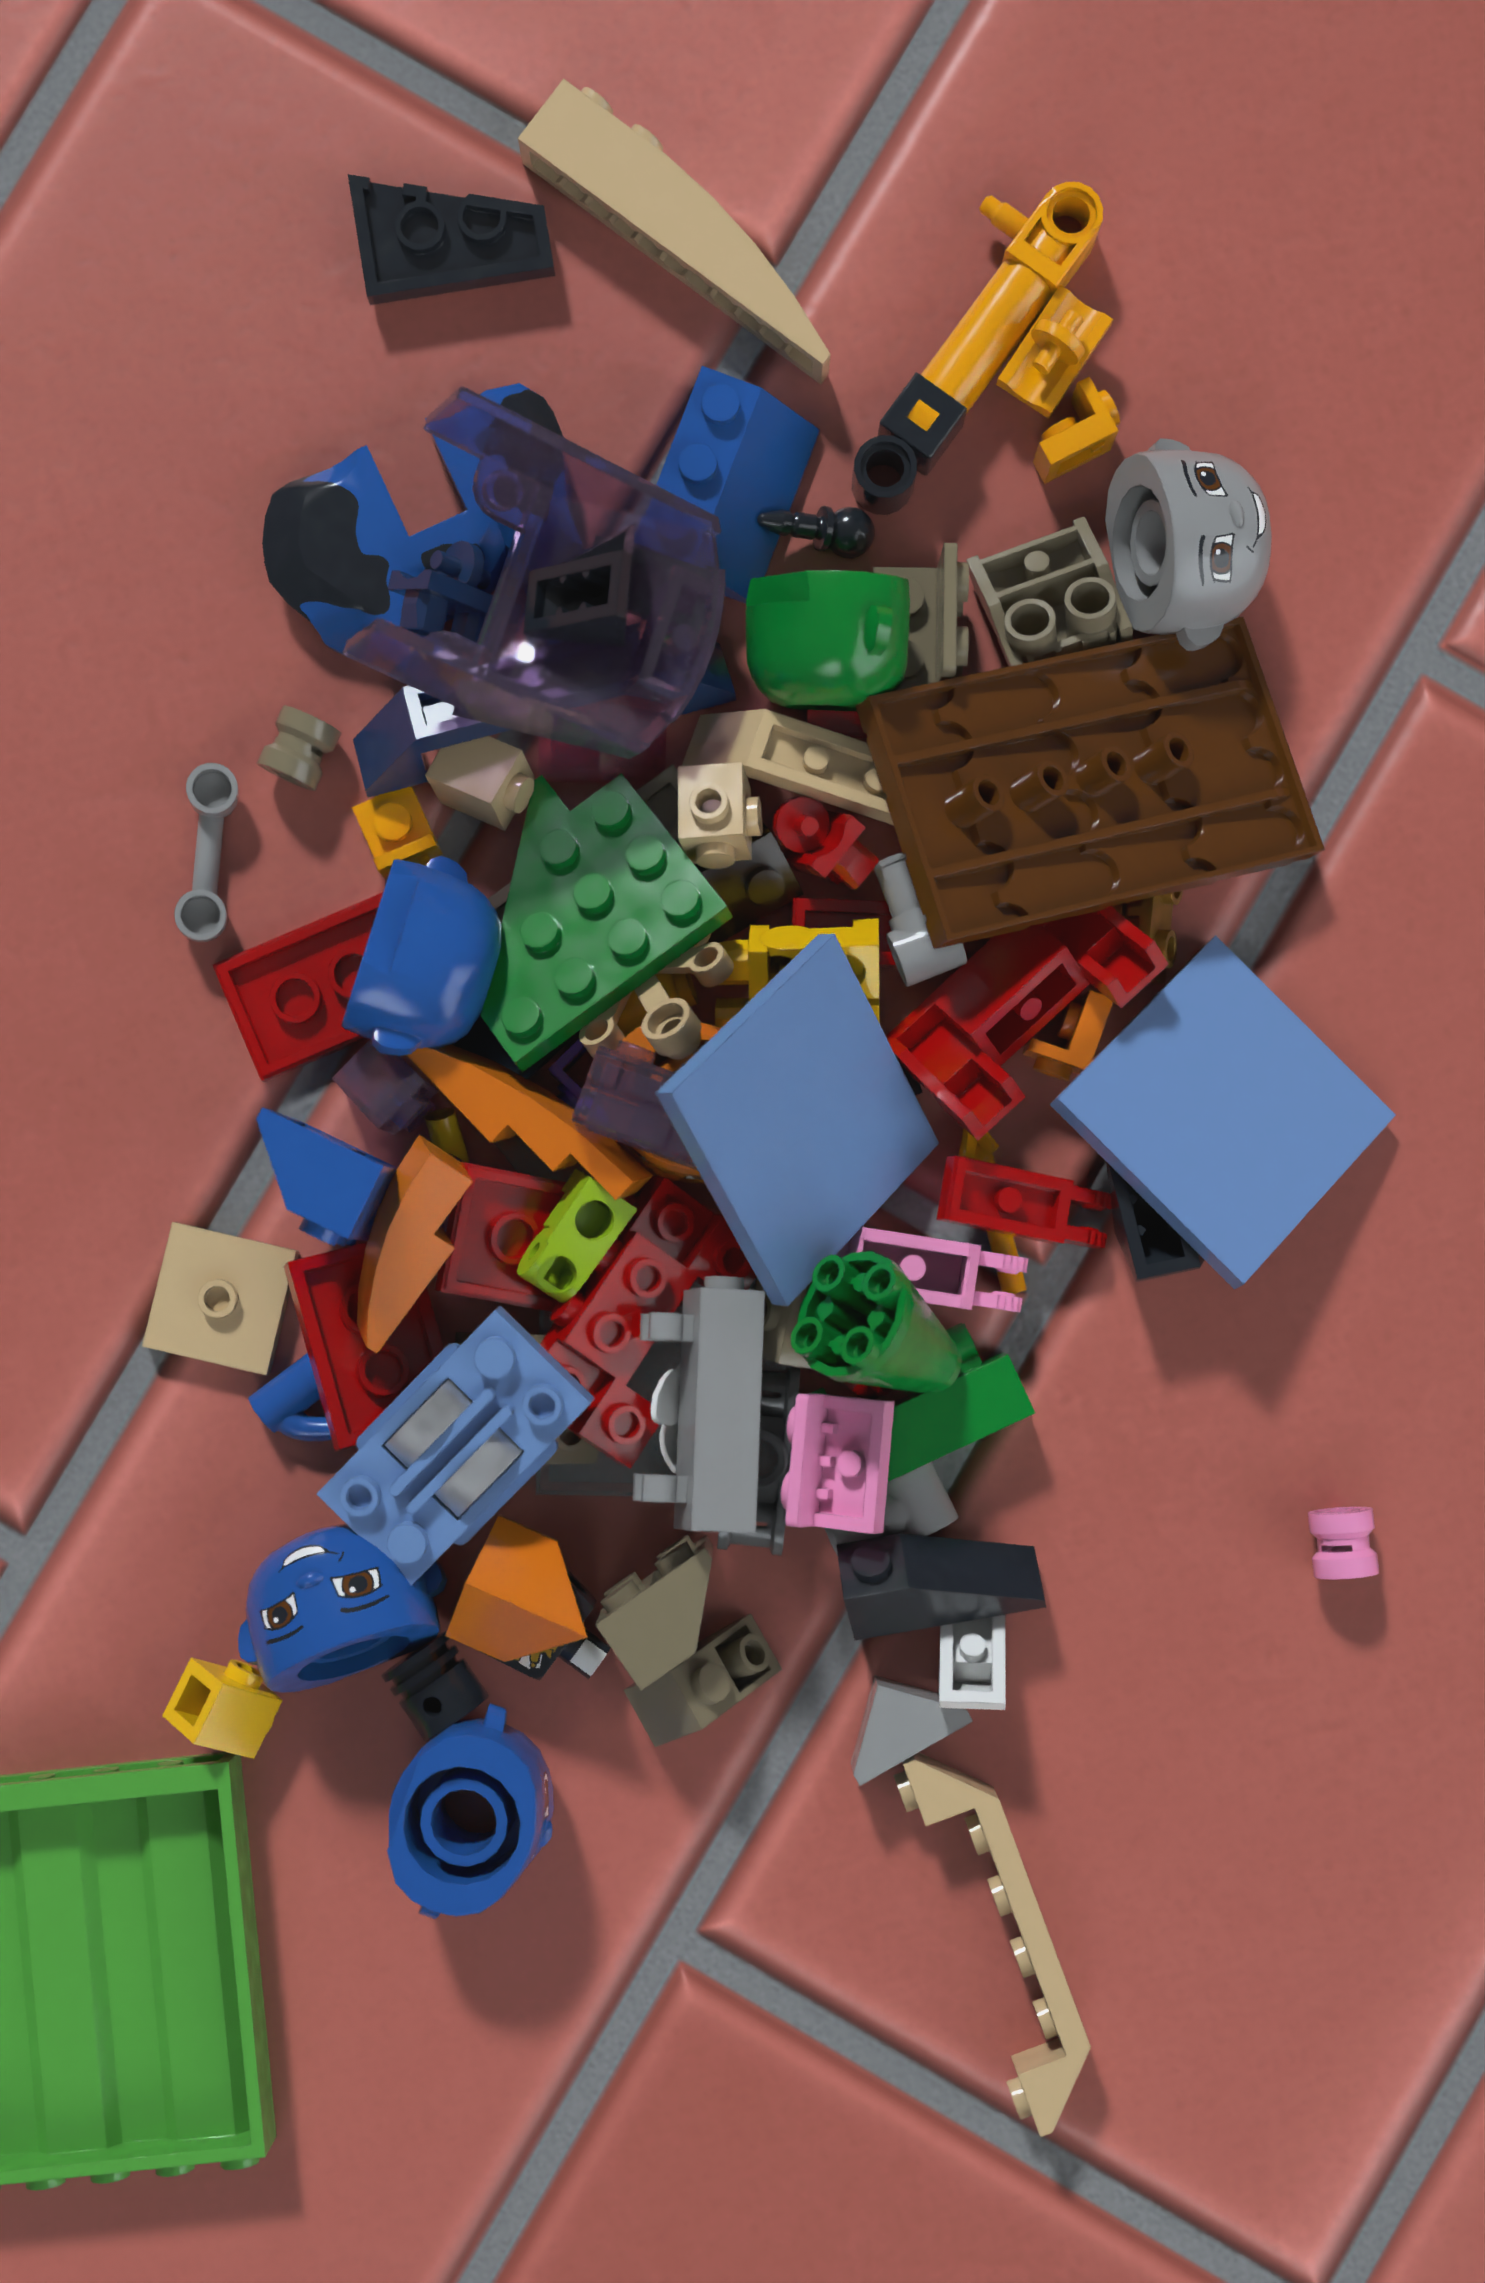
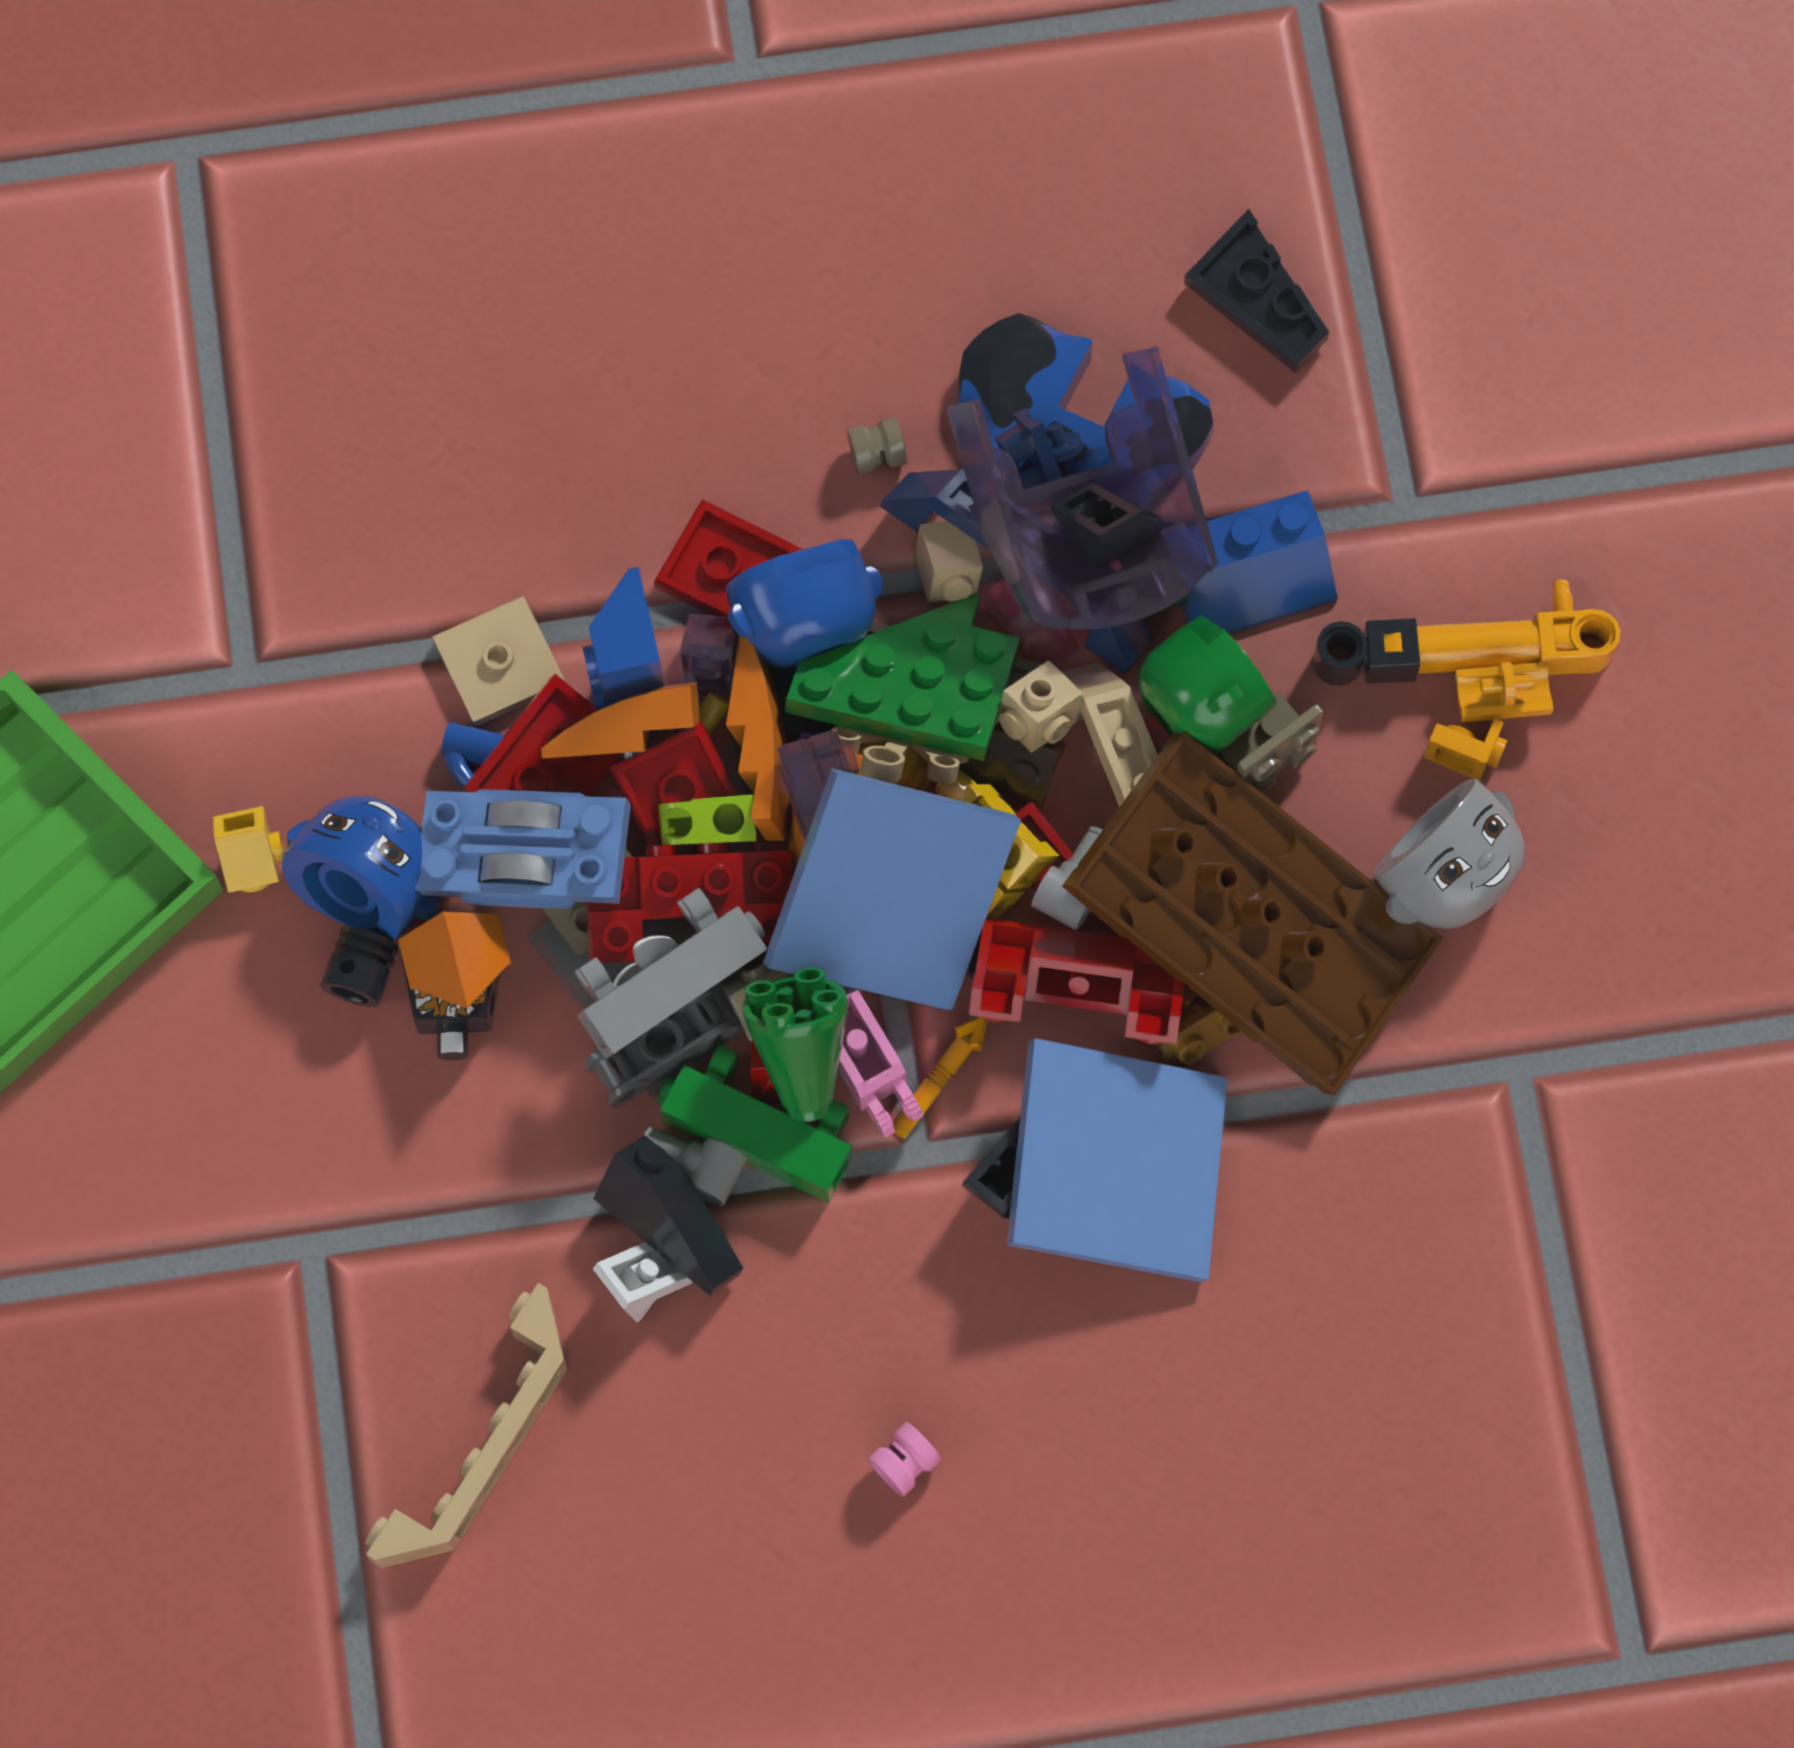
camera: 55 degrees right, 15 degrees down
light grey bar [174,763,239,942] -> none
light orange bracket [352,786,443,880] -> none
blue piece [387,1703,554,1919] -> none
tan slope [518,79,830,384] -> none
dark tan slope [596,1535,713,1691] -> none
dark tan slope [624,1613,782,1747] -> none
black bar [757,506,875,558] -> none
red hips [773,796,880,890] -> none
bright pink bracket [781,1394,895,1534] -> none
light grey slope [851,1675,973,1786] -> none
red hinge [936,1156,1112,1249] -> none
dark tan slope [966,516,1133,666] -> none
orange bracket [1022,990,1113,1081] -> none

